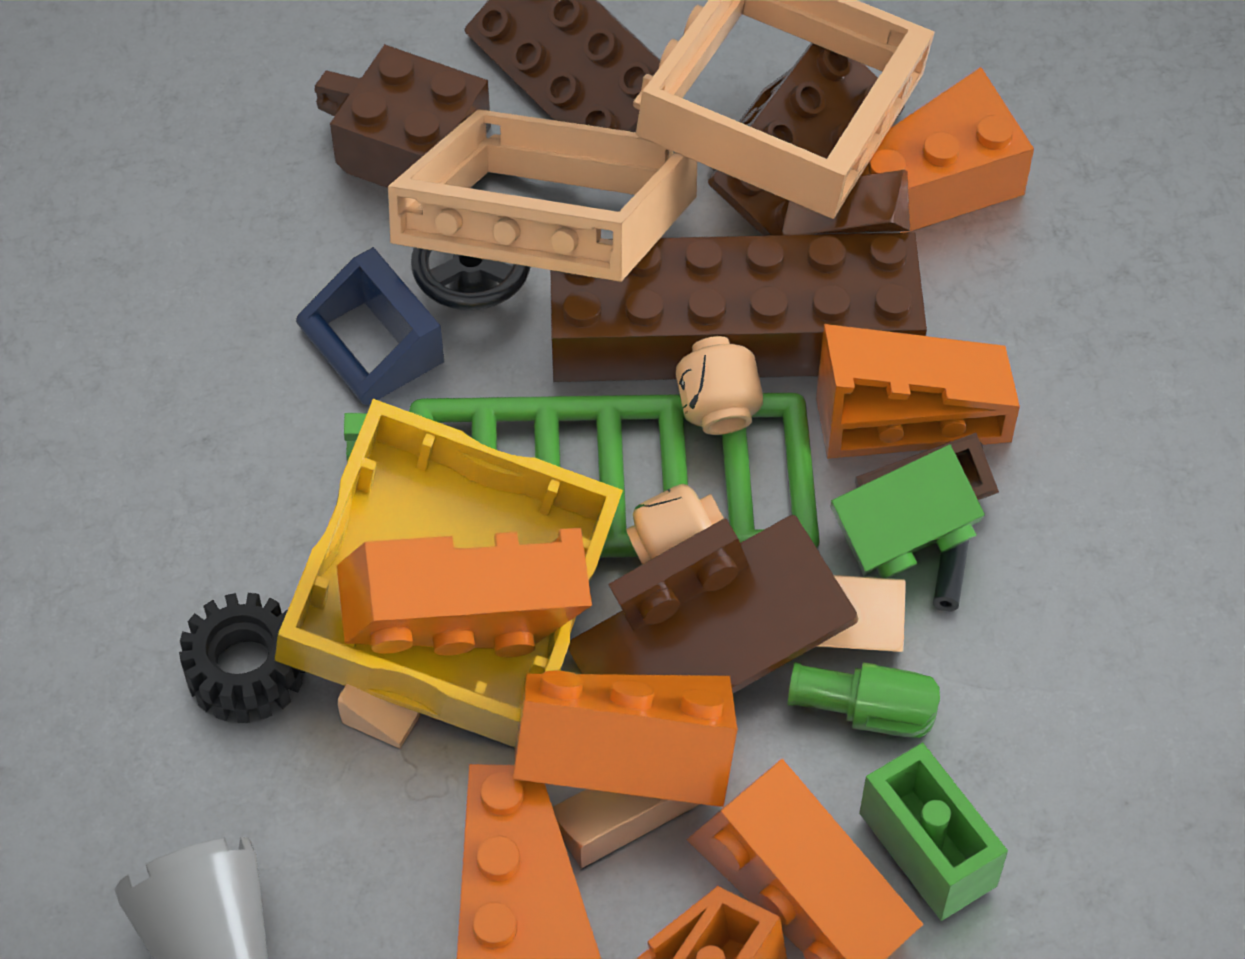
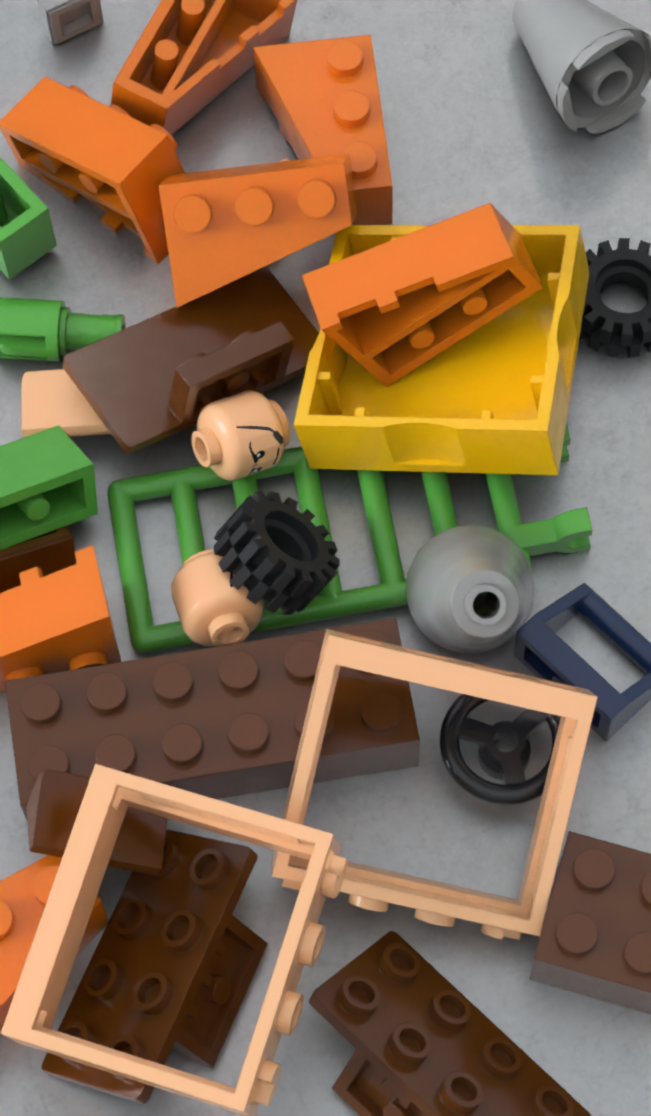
camera: 175 degrees right, 10 degrees up
none -> black tyre [213,491,340,615]
none -> light grey cone [406,525,535,654]

